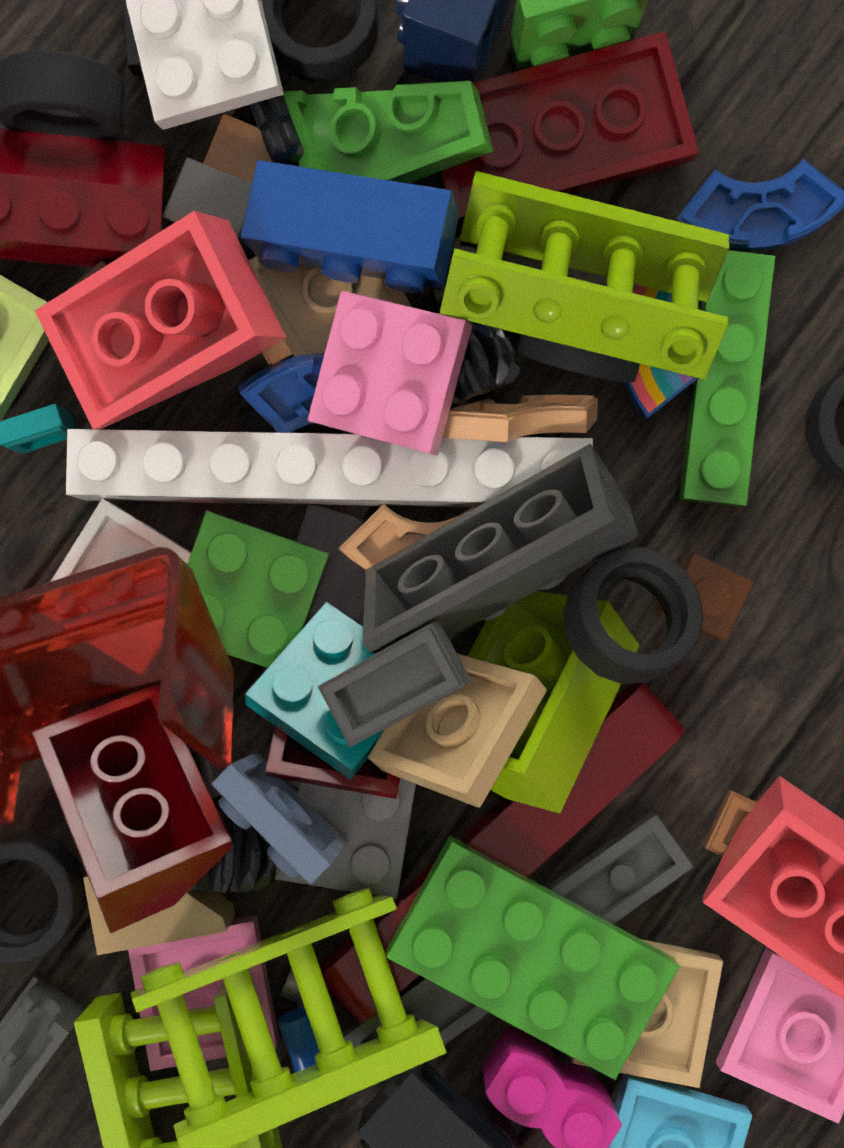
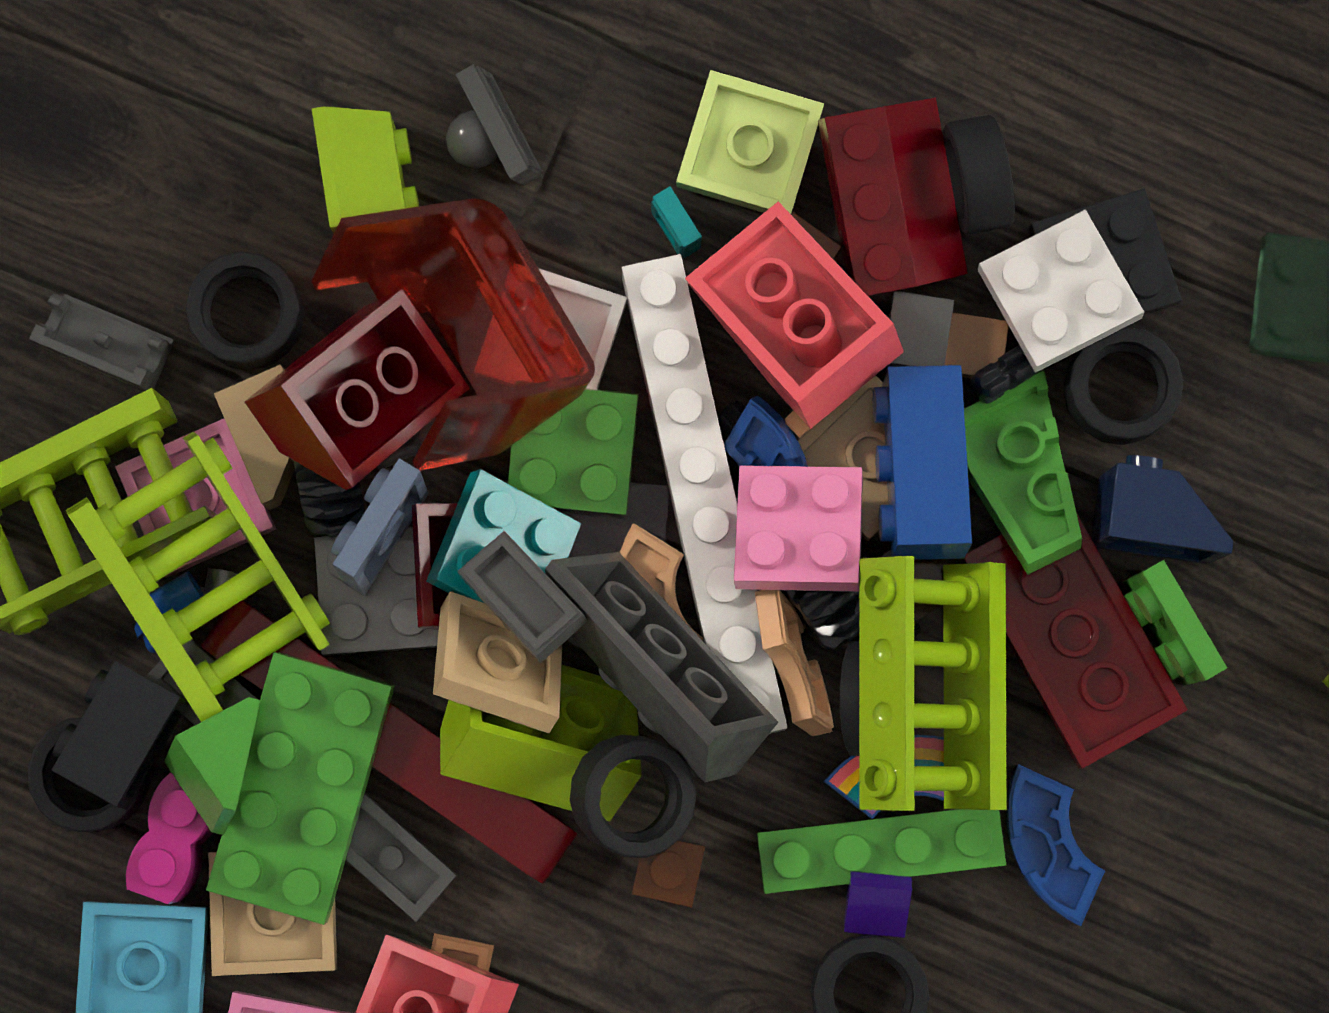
camera: 75 degrees right, 5 degrees down
none -> bright green slope [164,697,261,835]
none -> dark purple tile [844,871,912,938]

